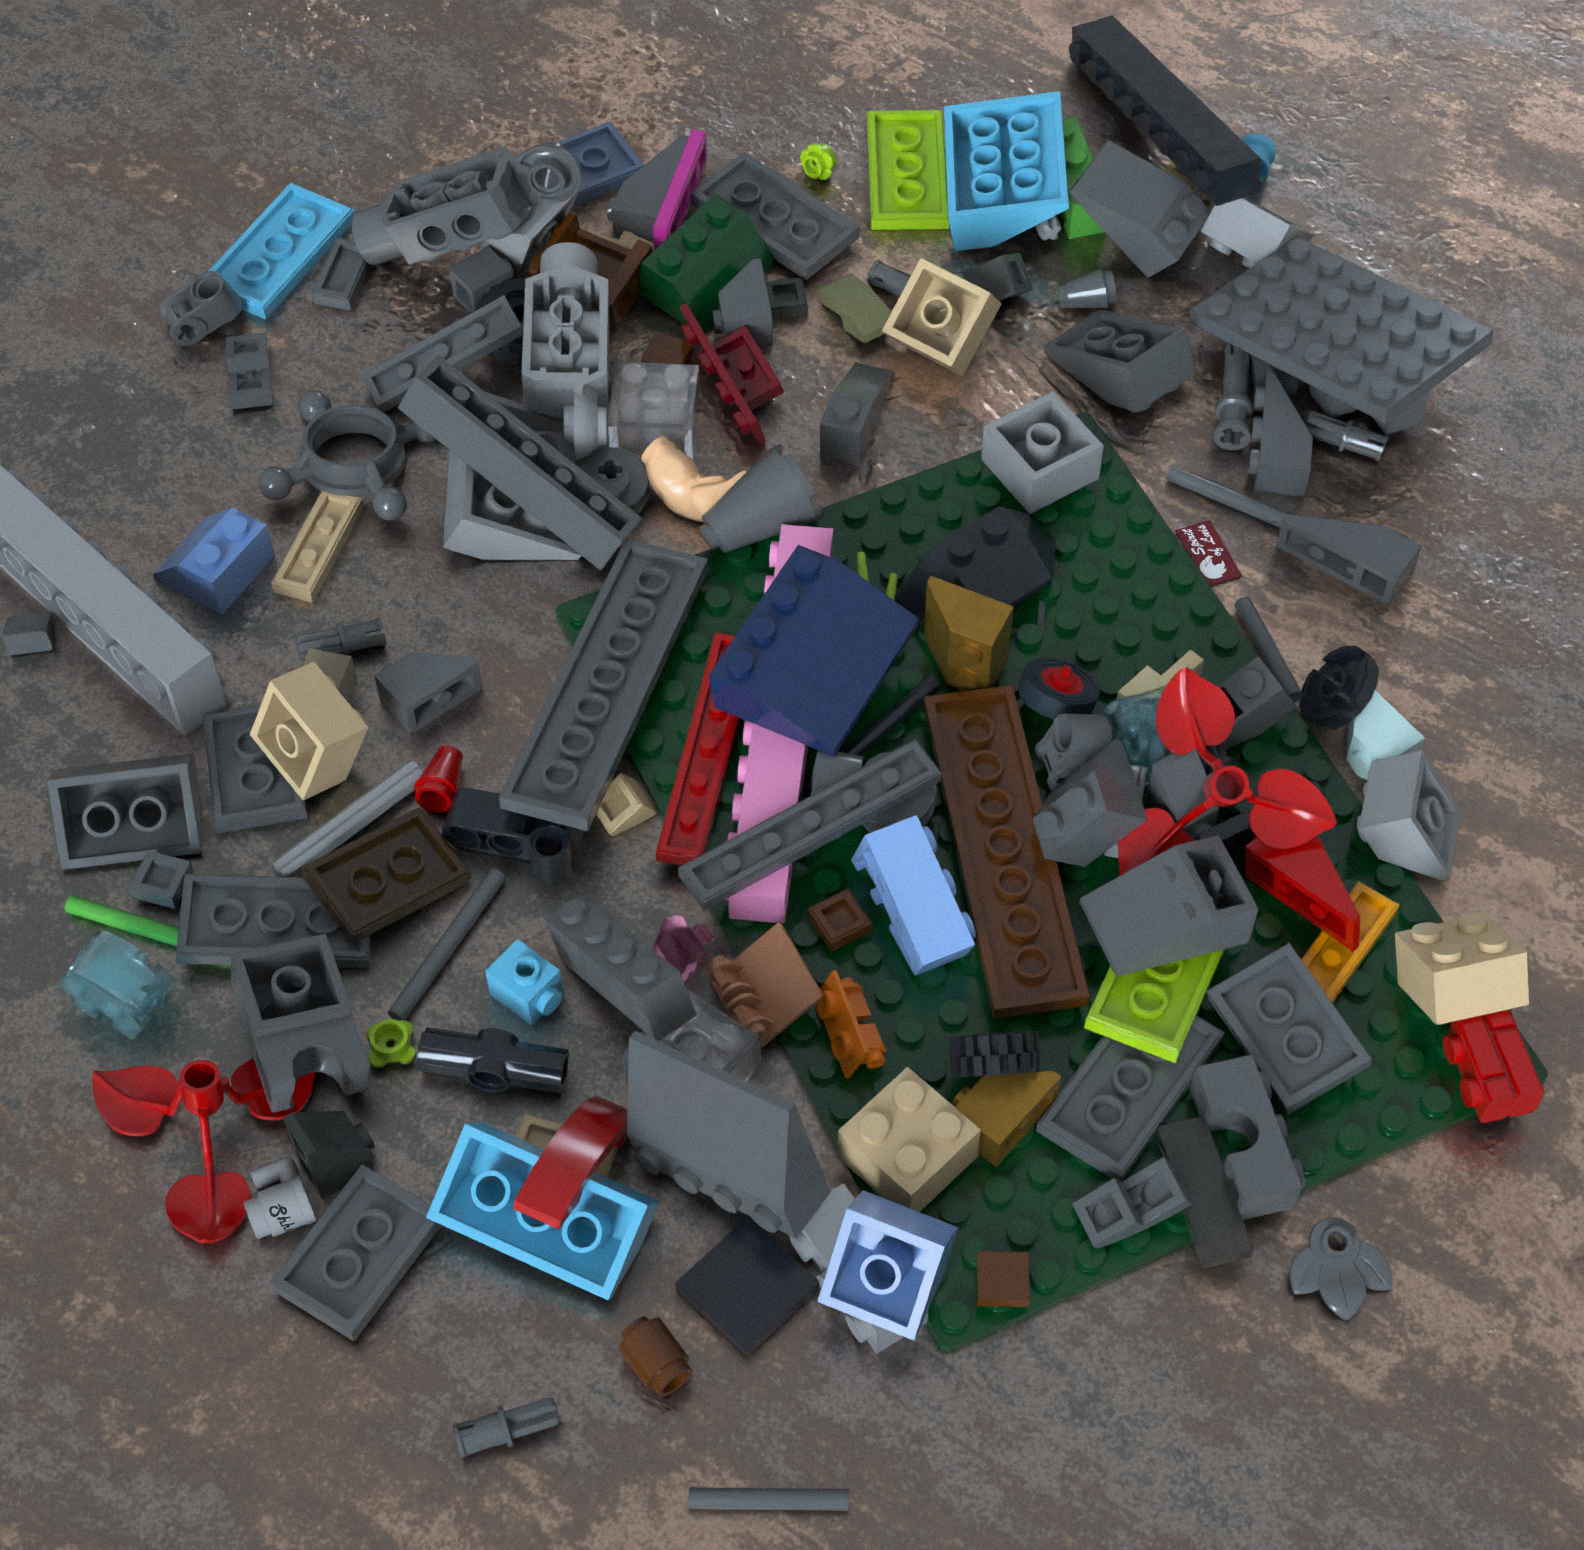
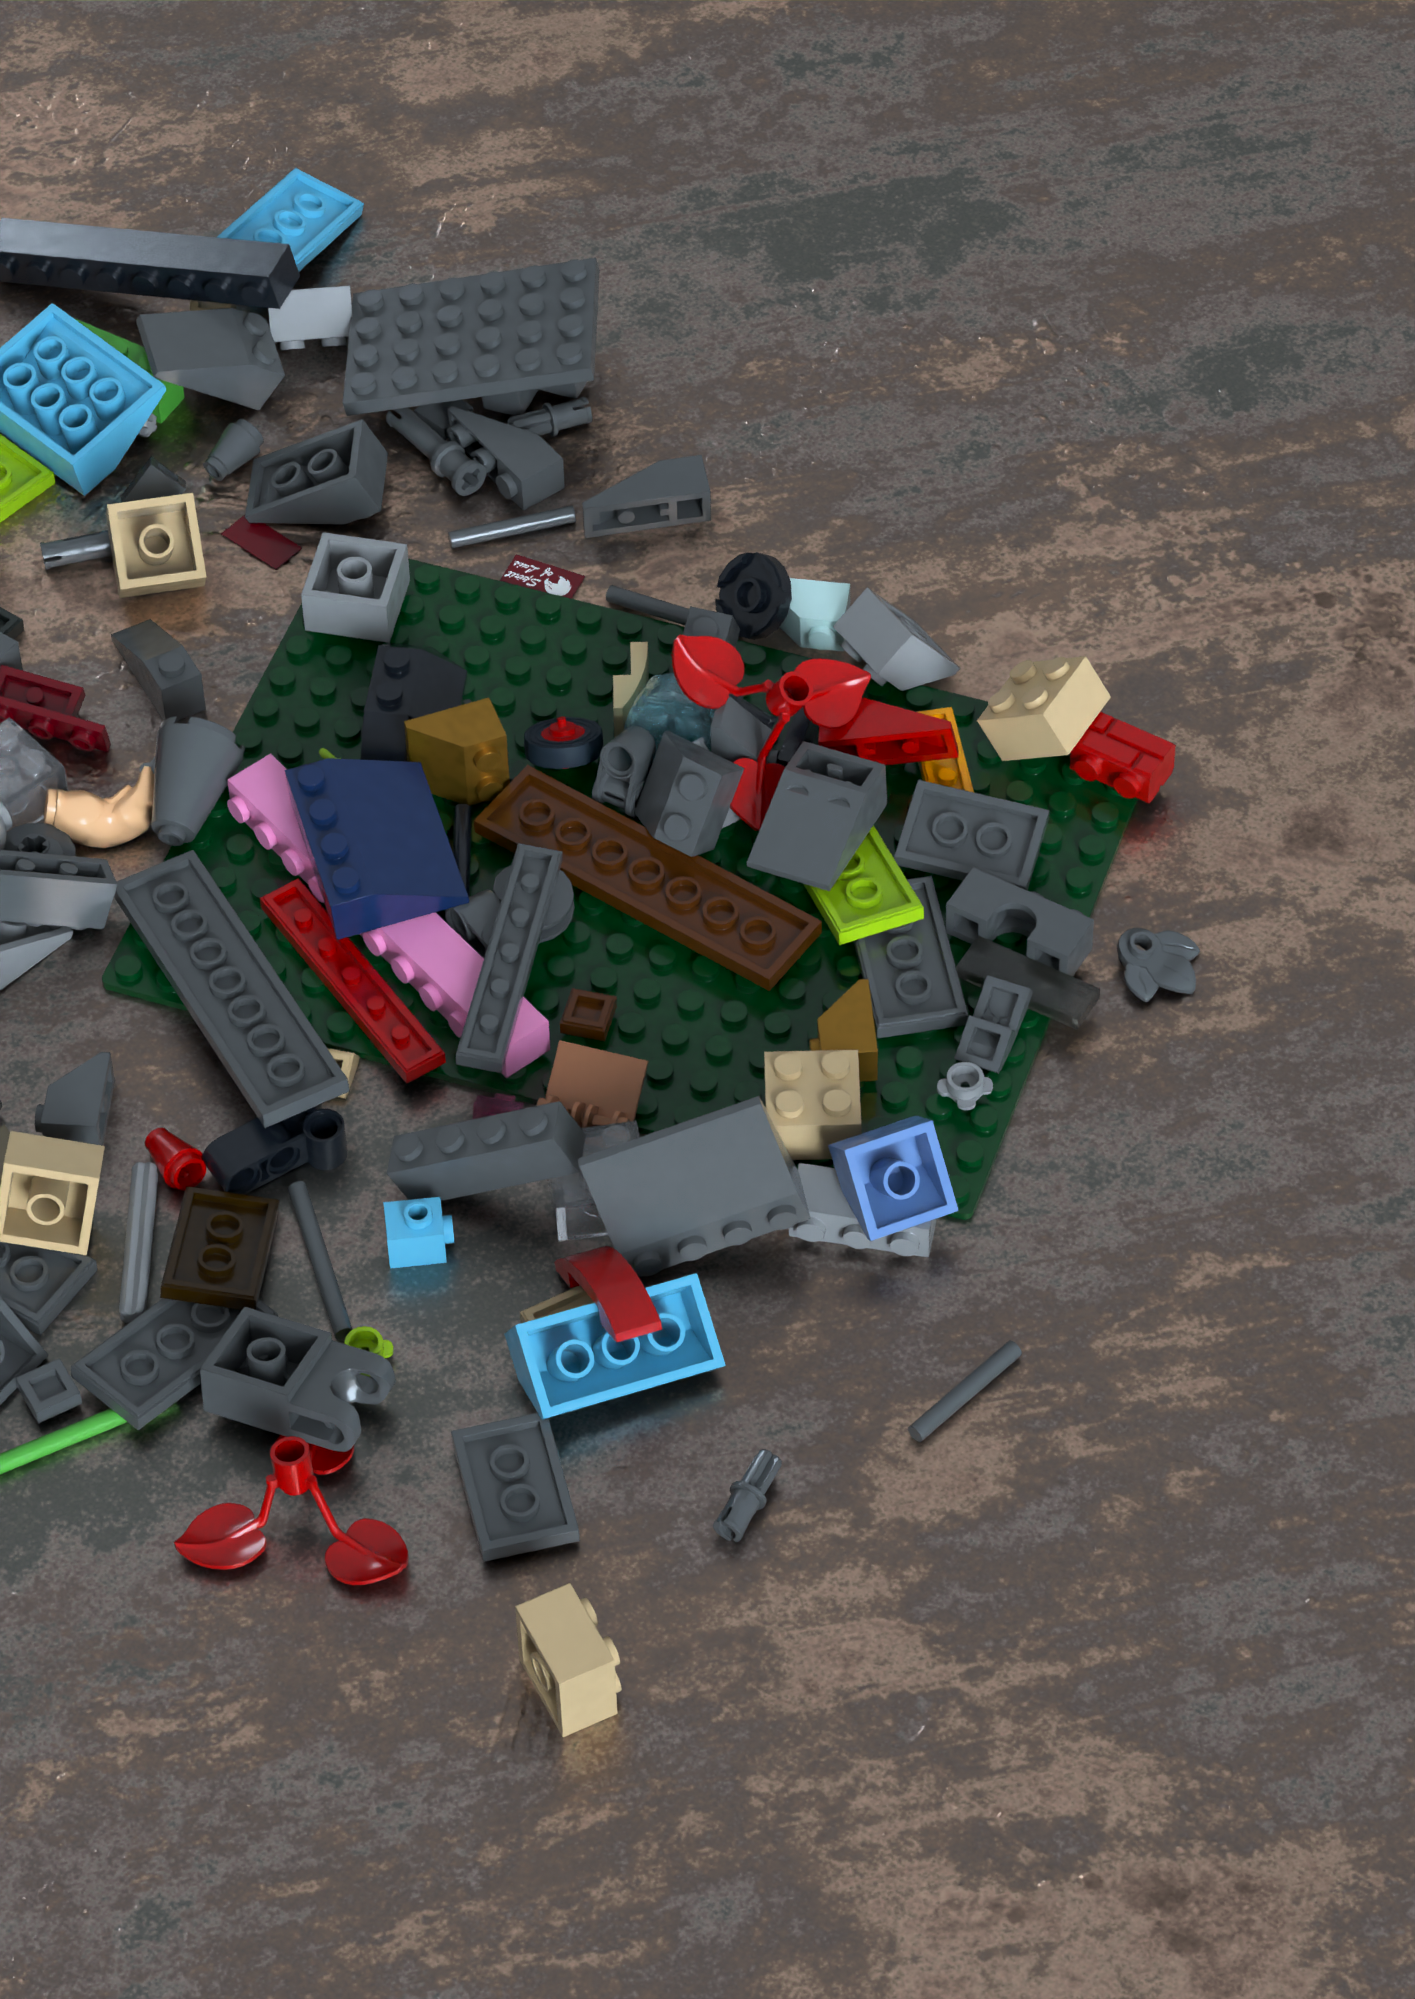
camera: 45 degrees left, 5 degrees down
clear light blue brick [58,930,176,1040] -> none
light grey piece [244,1158,317,1239] -> none
pearl dark grey slope [283,1110,375,1200] -> none
black piece [416,1027,569,1093] -> none
reddish brown brick [619,1316,693,1397] -> none
black tile [675,1216,819,1358] -> none
orange hinge [815,970,887,1079] -> none
olive slope [818,273,891,343] -> none
light blue wedge [851,815,976,976] -> none
black tyre [949,1031,1041,1077] -> none
reddish brown tile [977,1251,1030,1307] -> none
none -> medium azure tile [217,168,364,271]
none -> dark red sticker [221,515,302,570]
none -> tan brick [515,1583,622,1737]
none -> light grey plate [937,1062,993,1110]

